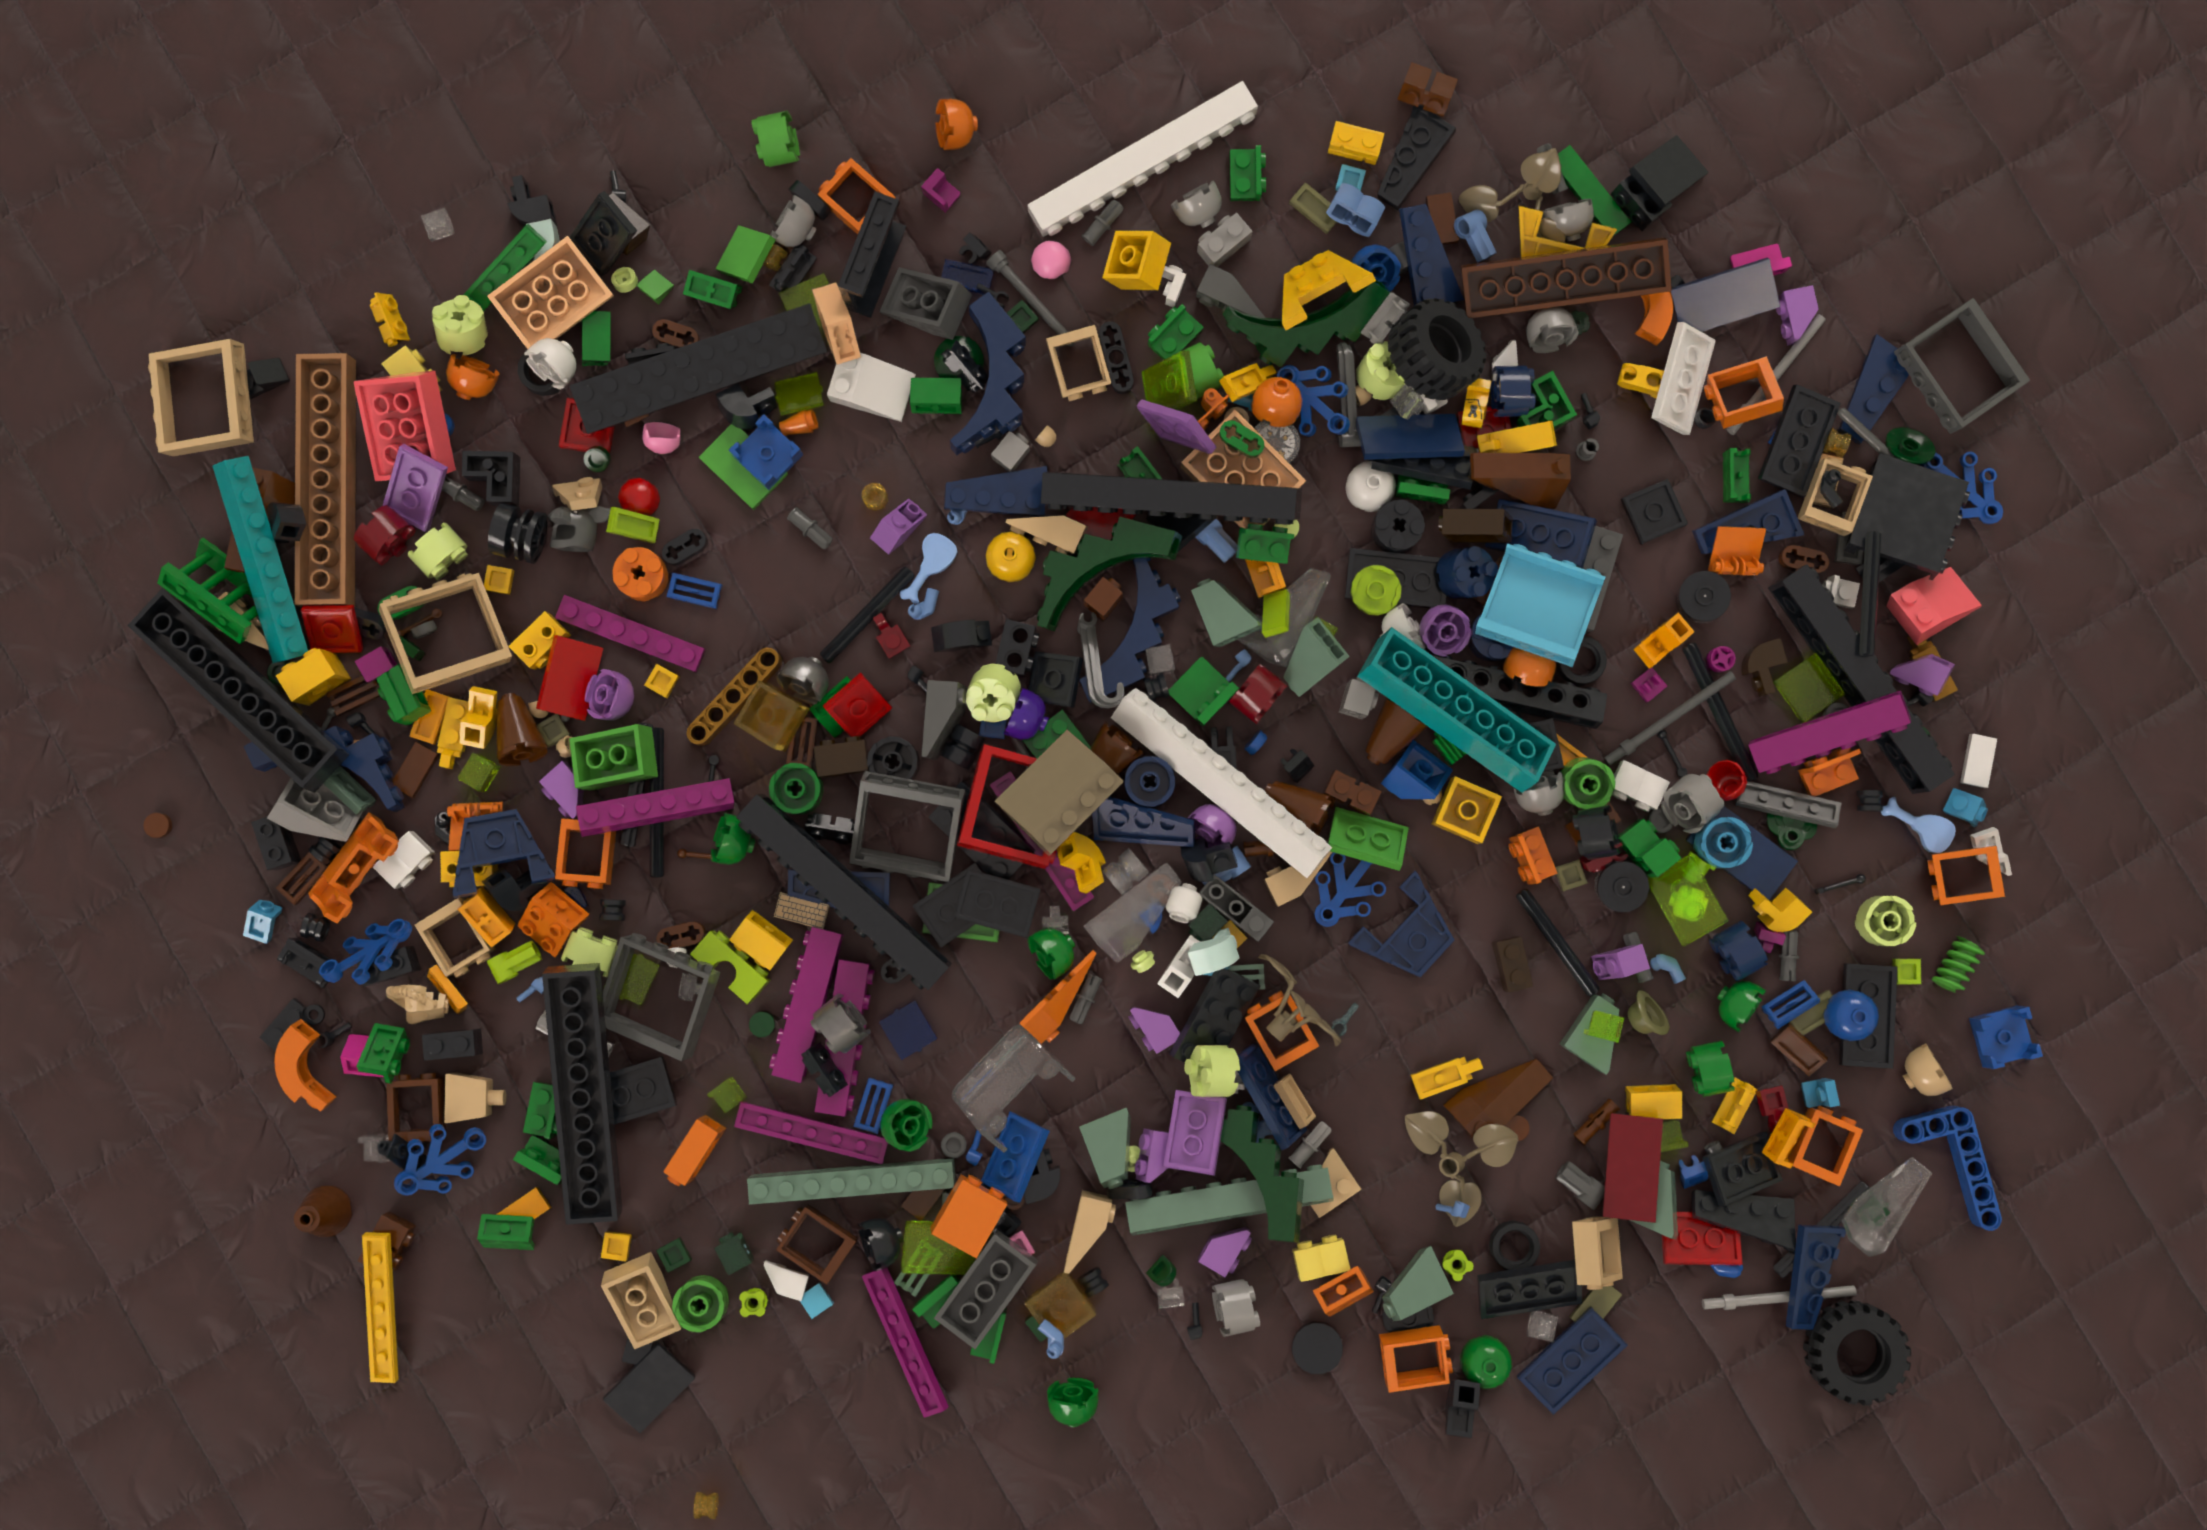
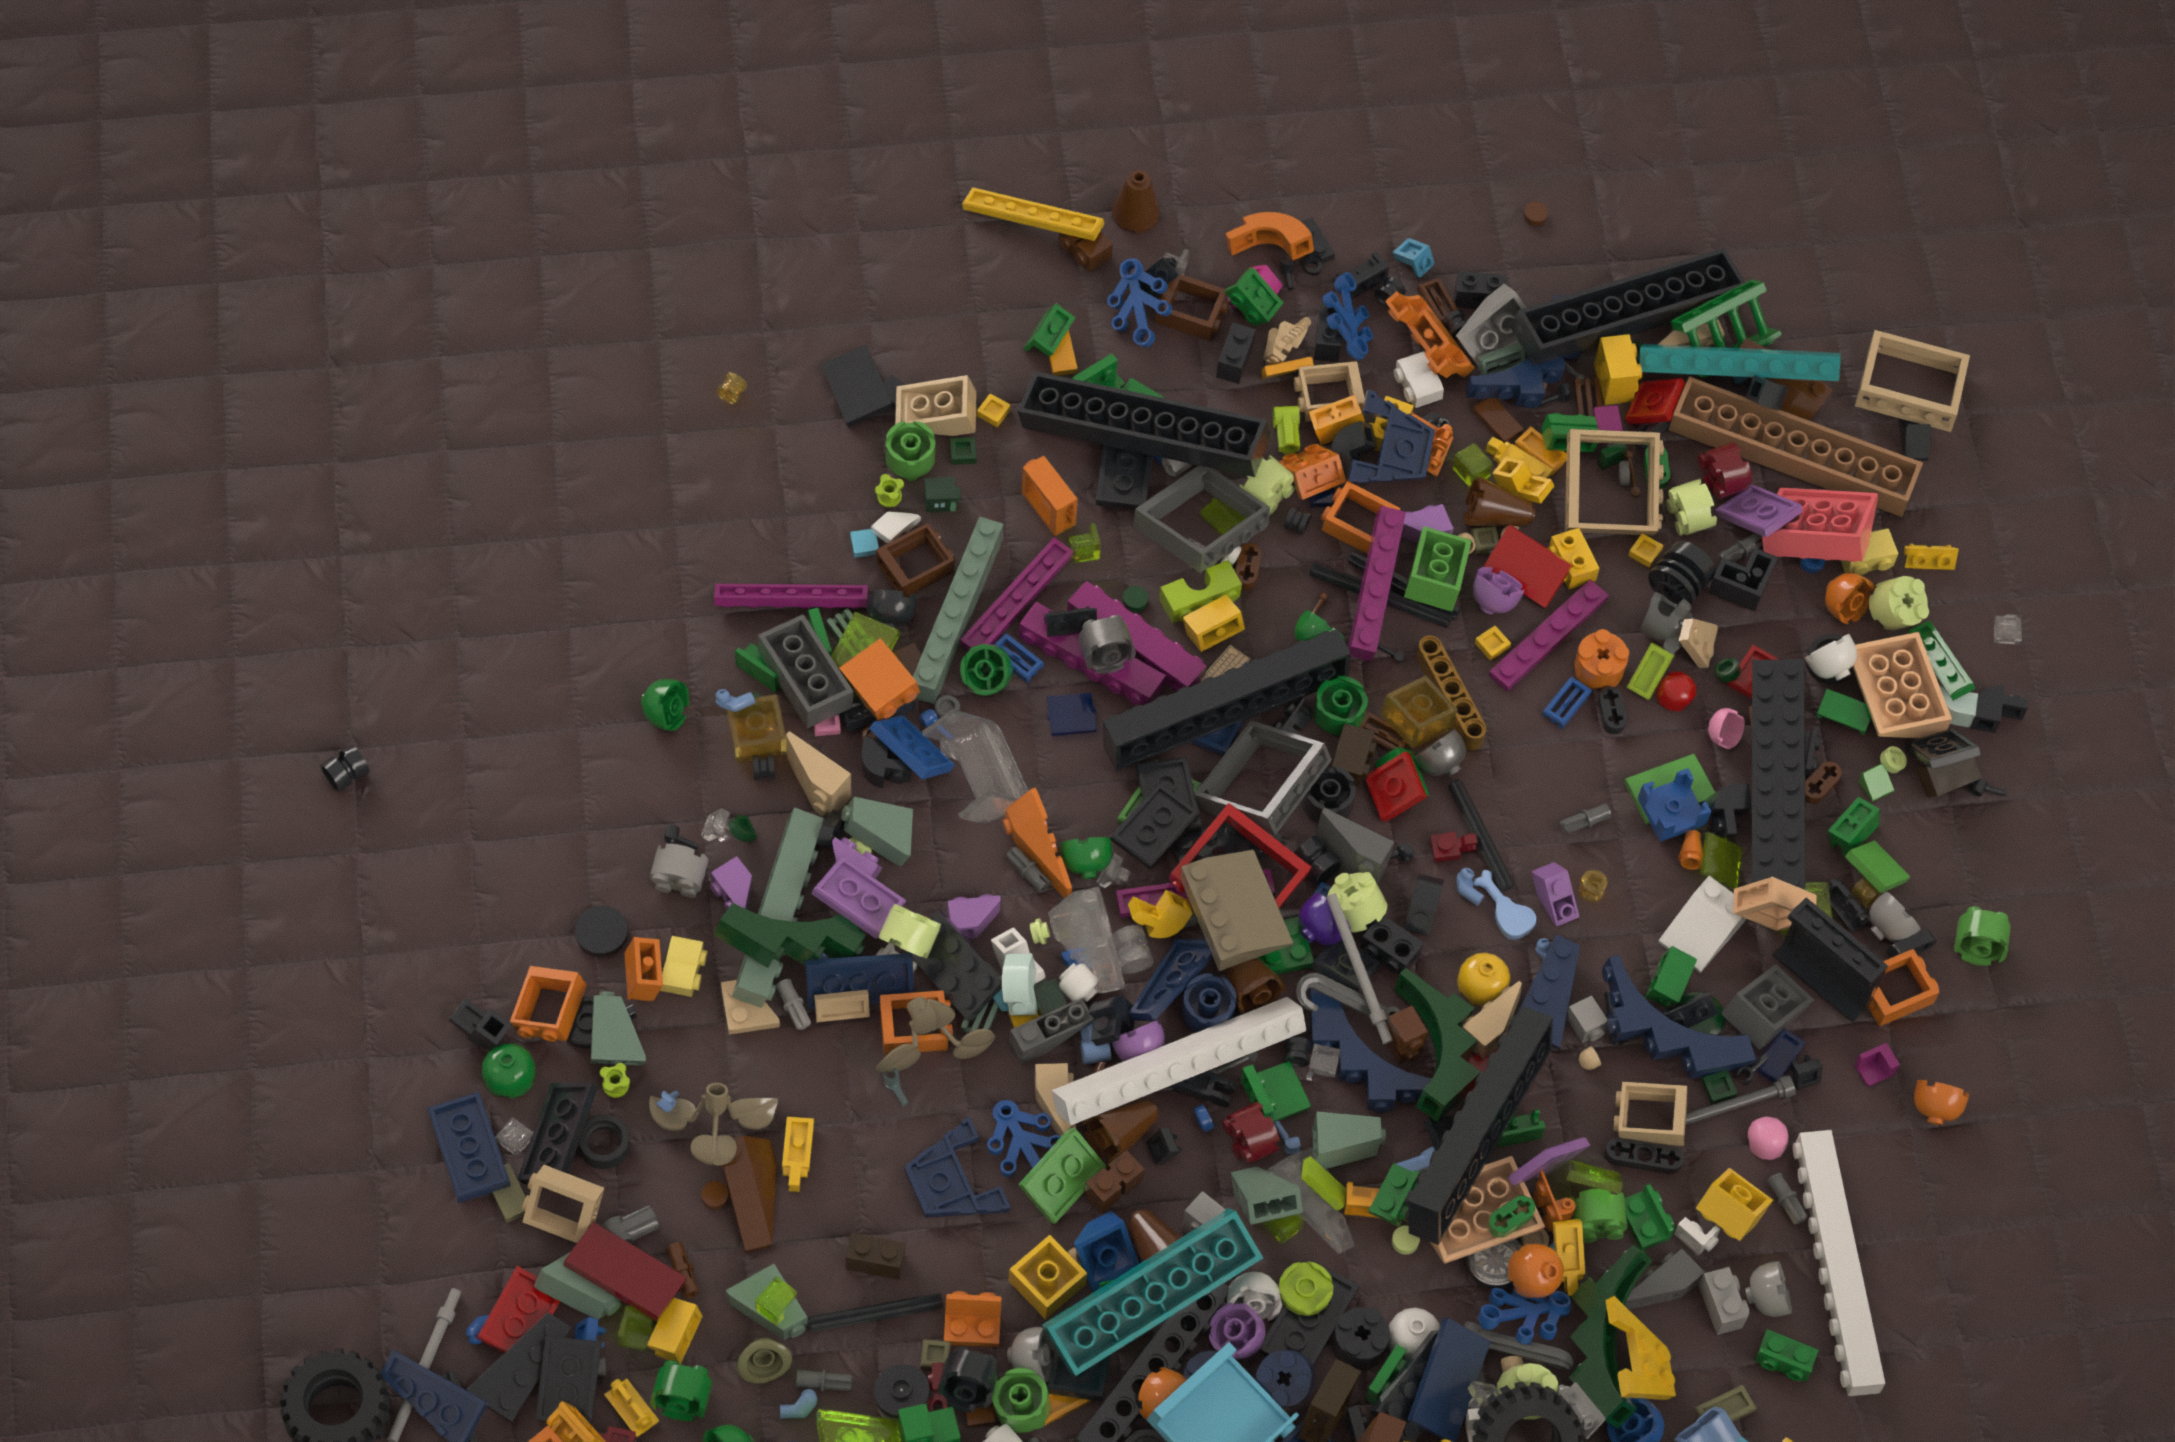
camera: 110 degrees right, 25 degrees down
tan torso [444,1072,507,1123] -> none
medium lavender slope [1591,944,1650,980] -> none
none -> light grey bar [1326,893,1393,1044]

